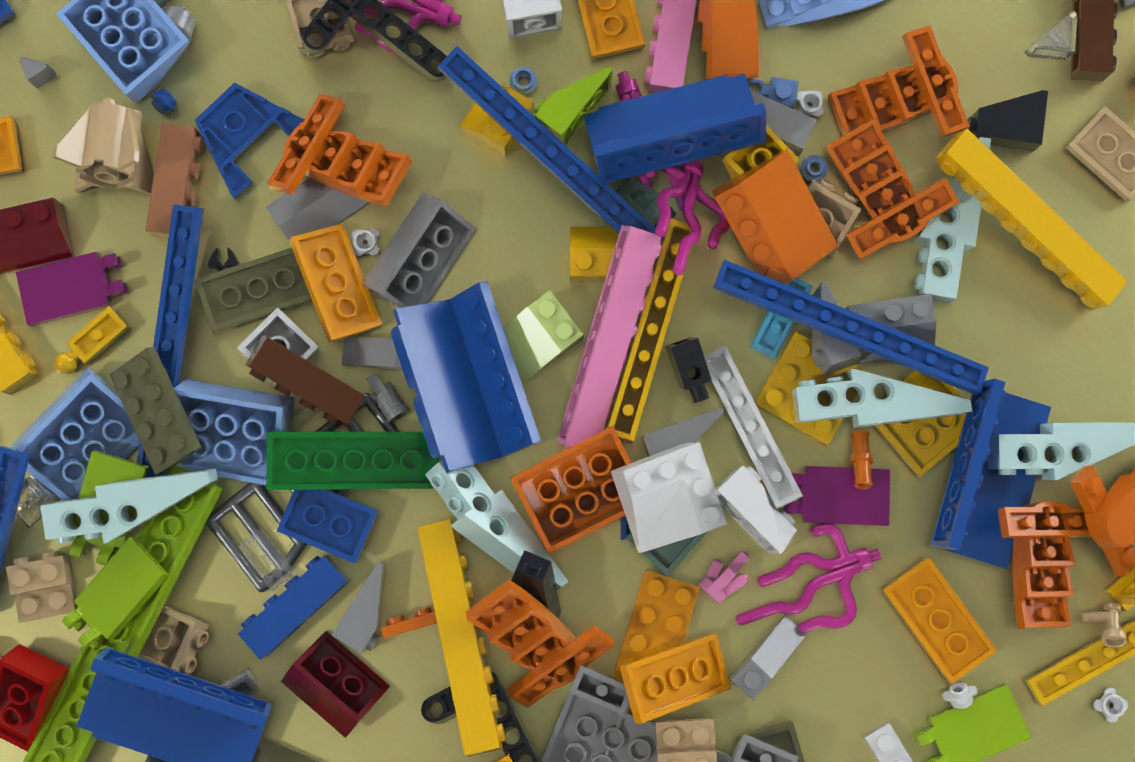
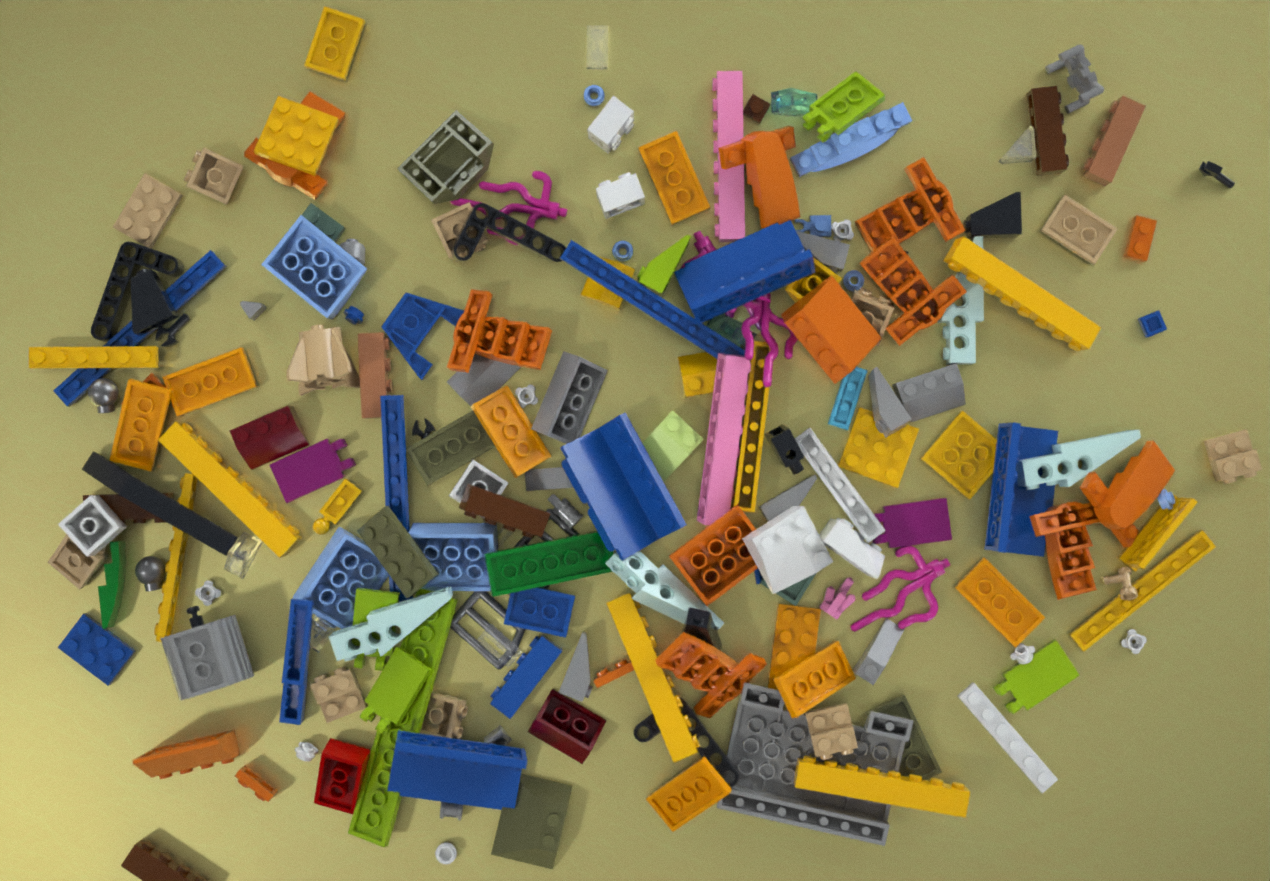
camera: 10 degrees left, 5 degrees up
blue plate [713,260,989,396] -> none
light aqua brick [792,369,972,428] -> none
orange pin [850,430,874,489] -> none

